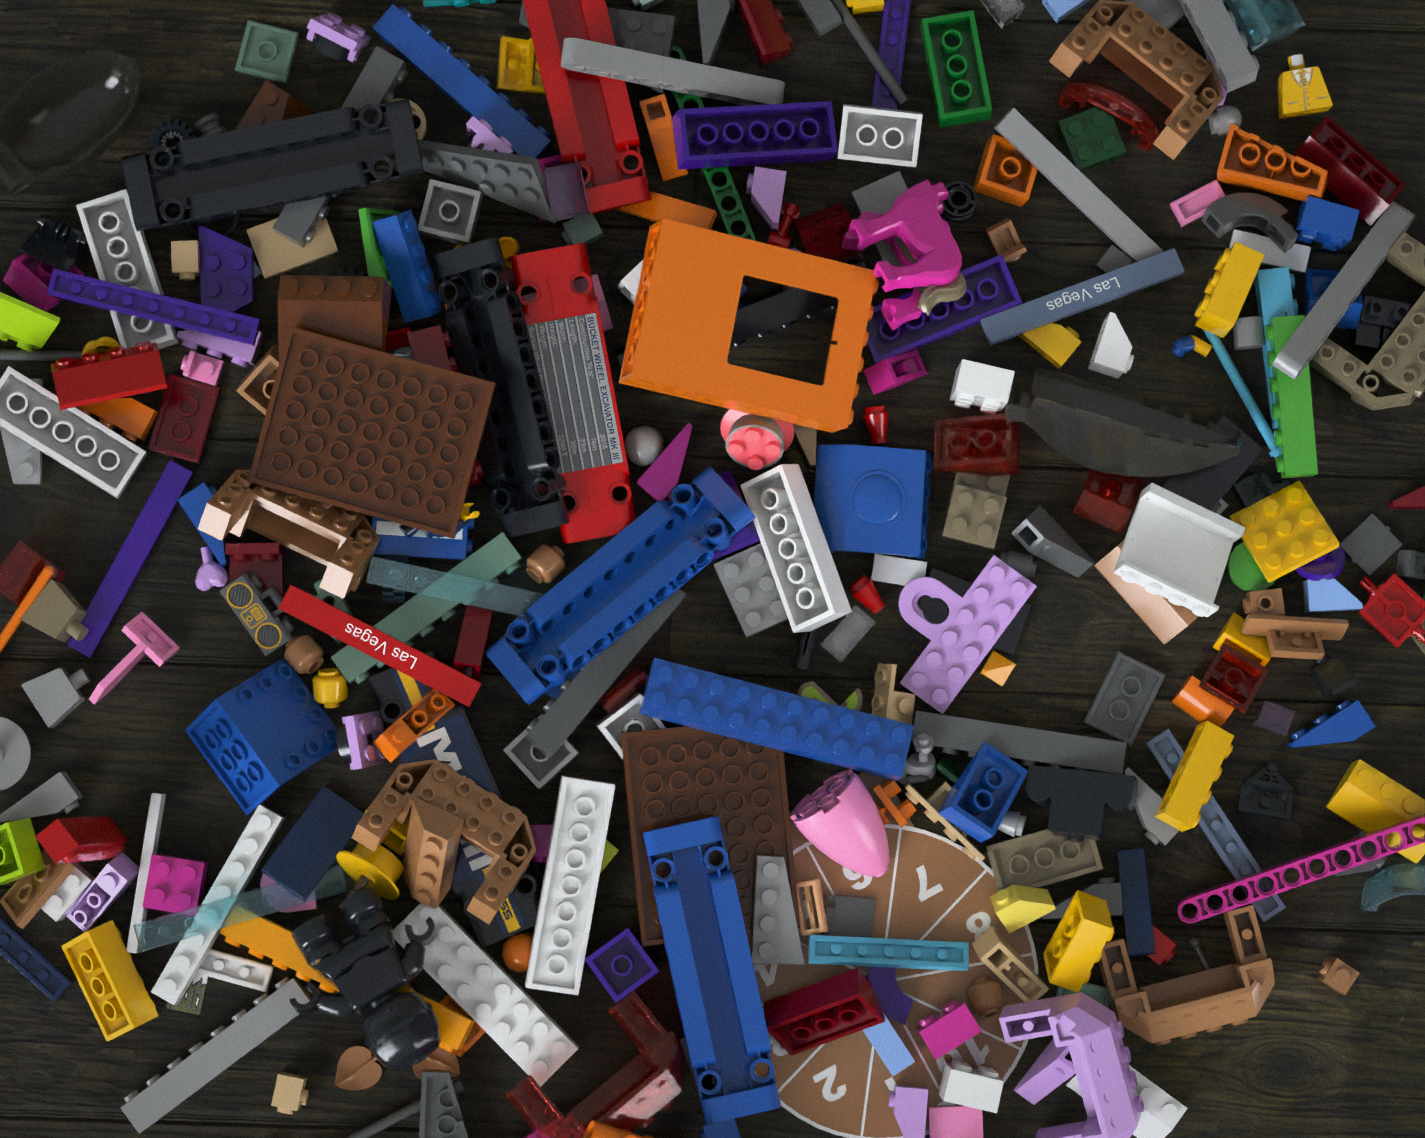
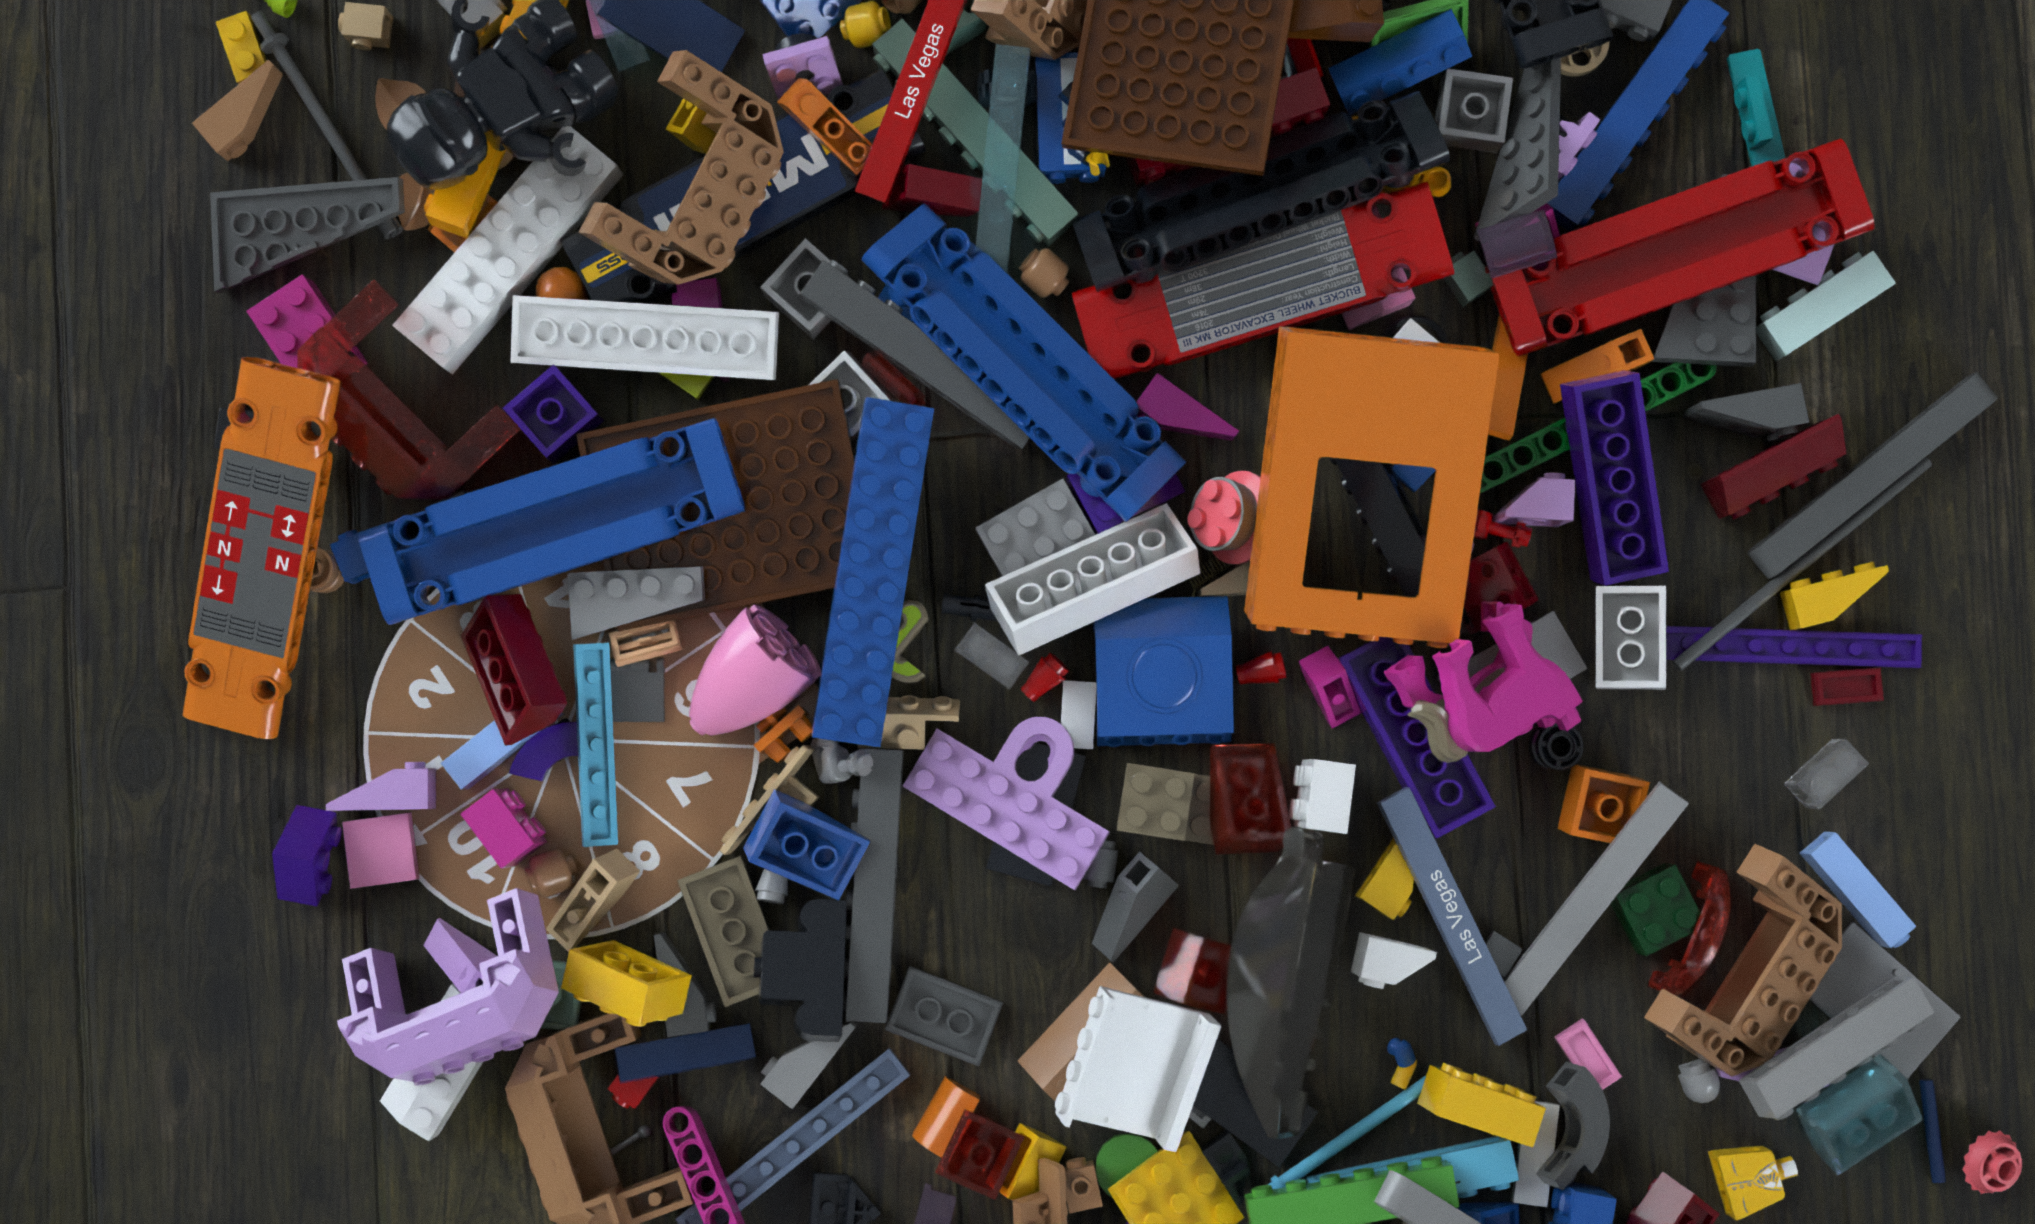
camera: 85 degrees right, 0 degrees up
yellow piece [336,843,404,900] -> none
medium nougat slope [402,797,463,909] -> none
yellow slope [496,36,545,94] -> none
light grey beam [561,38,785,106] -> none
light grey hair [624,425,665,466] -> none
green brick [920,10,993,128] -> none
dark green slope [936,753,958,783] -> none
white brick [938,1059,1004,1113] -> none
light orange slope [980,650,1016,687] -> none
medium nougat bracket [985,218,1027,263] -> none
light yellow slope [990,884,1056,934] -> none
yellow brick [1154,720,1234,832] -> none
orange wedge [1217,123,1328,201] -> none
light grey piece [1233,316,1264,350] -> none

